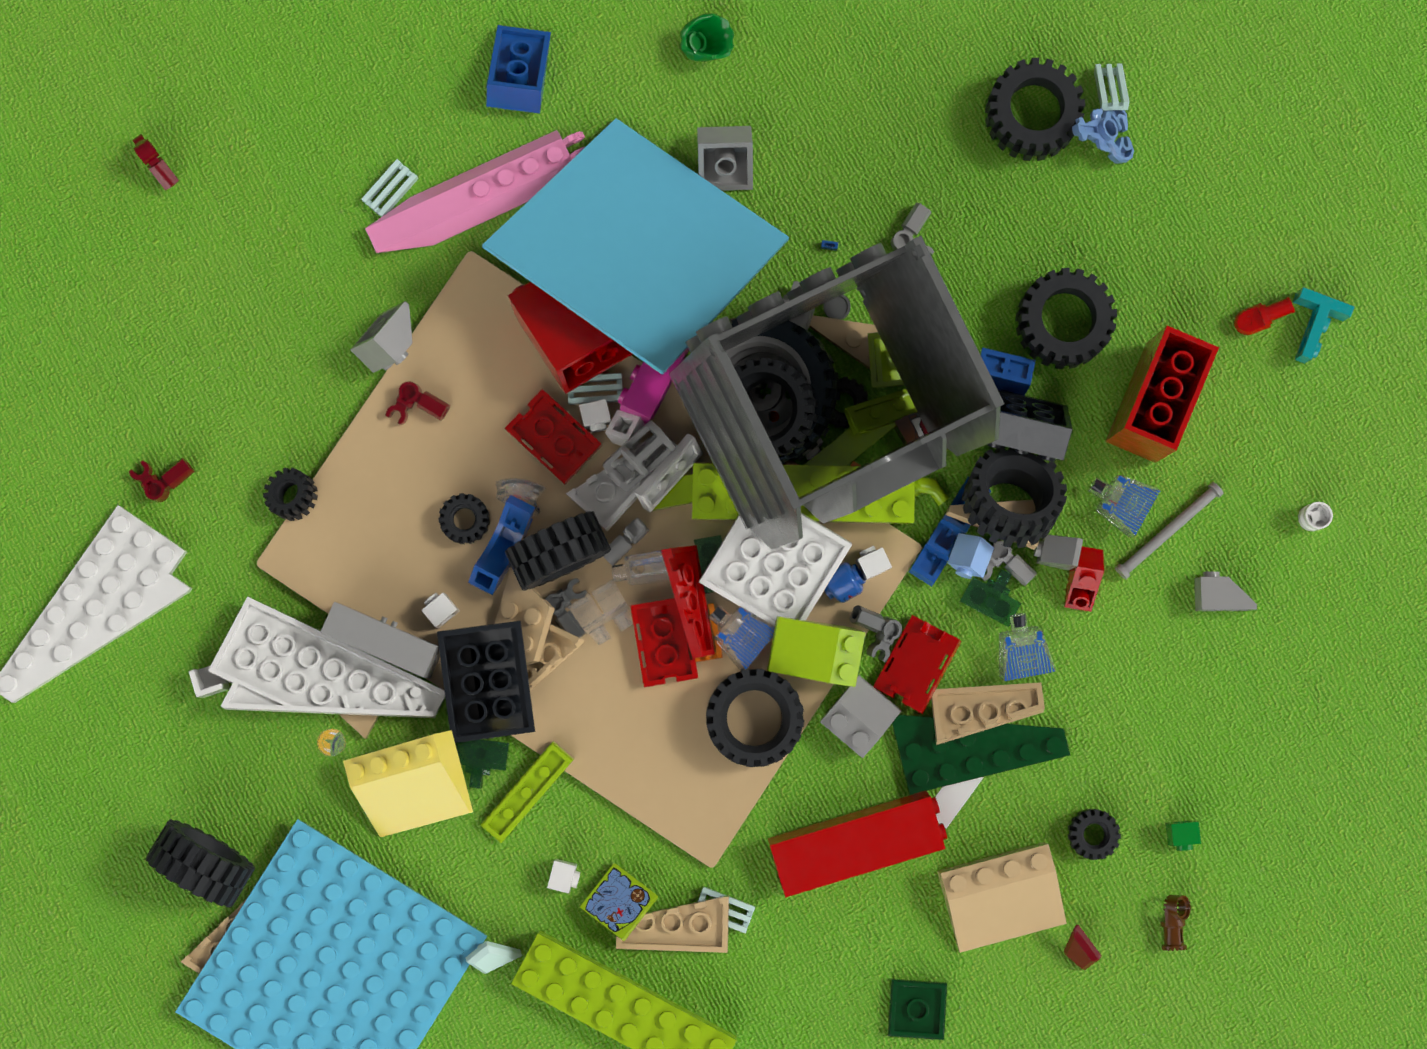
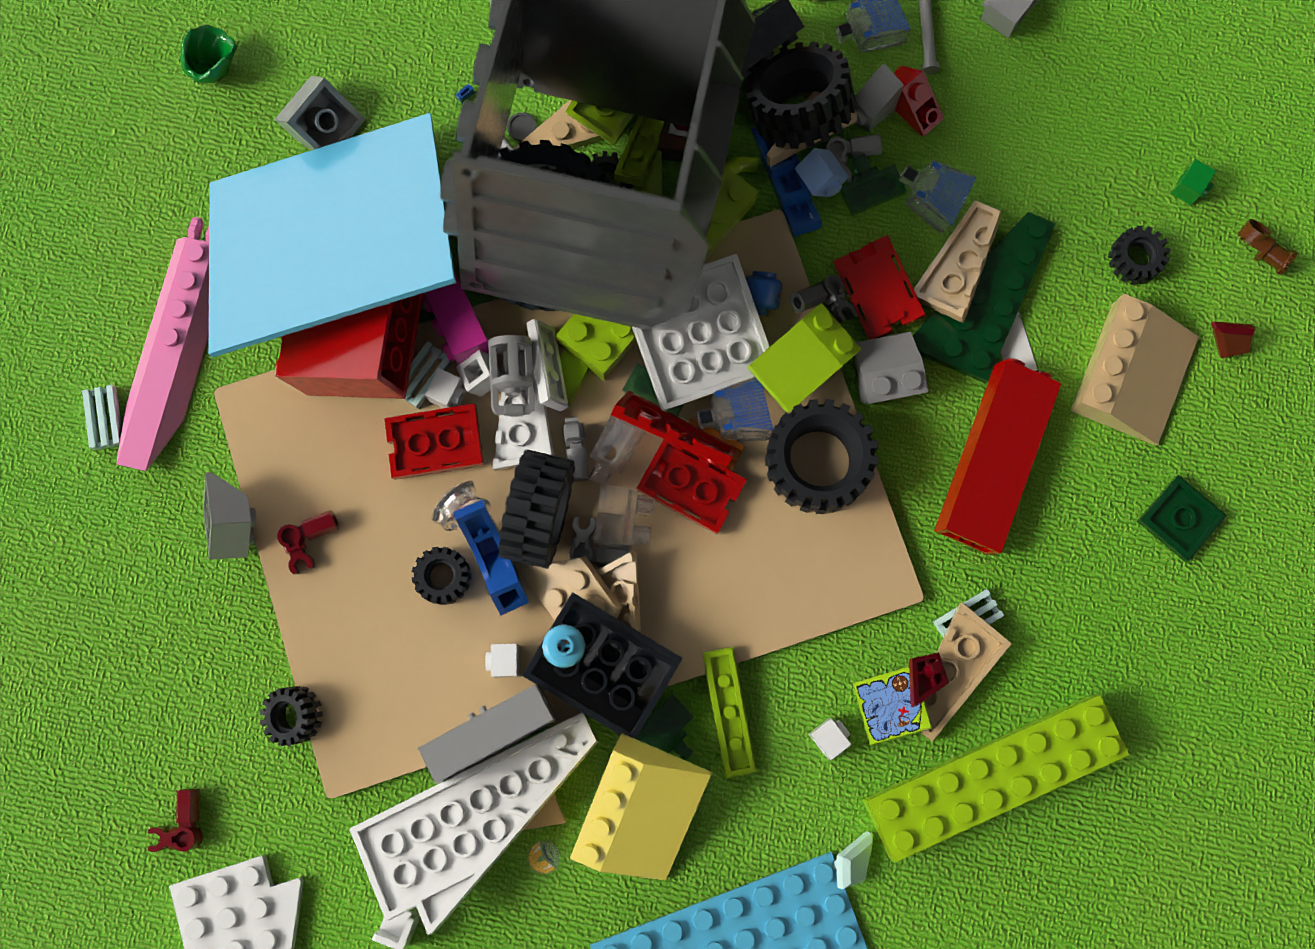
camera: 45 degrees left, 5 degrees down
blue slope [486,25,551,114] -> none
white plate [856,546,892,581] -> none
none -> medium azure head [542,625,585,668]
none -> dark red piece [909,652,949,707]

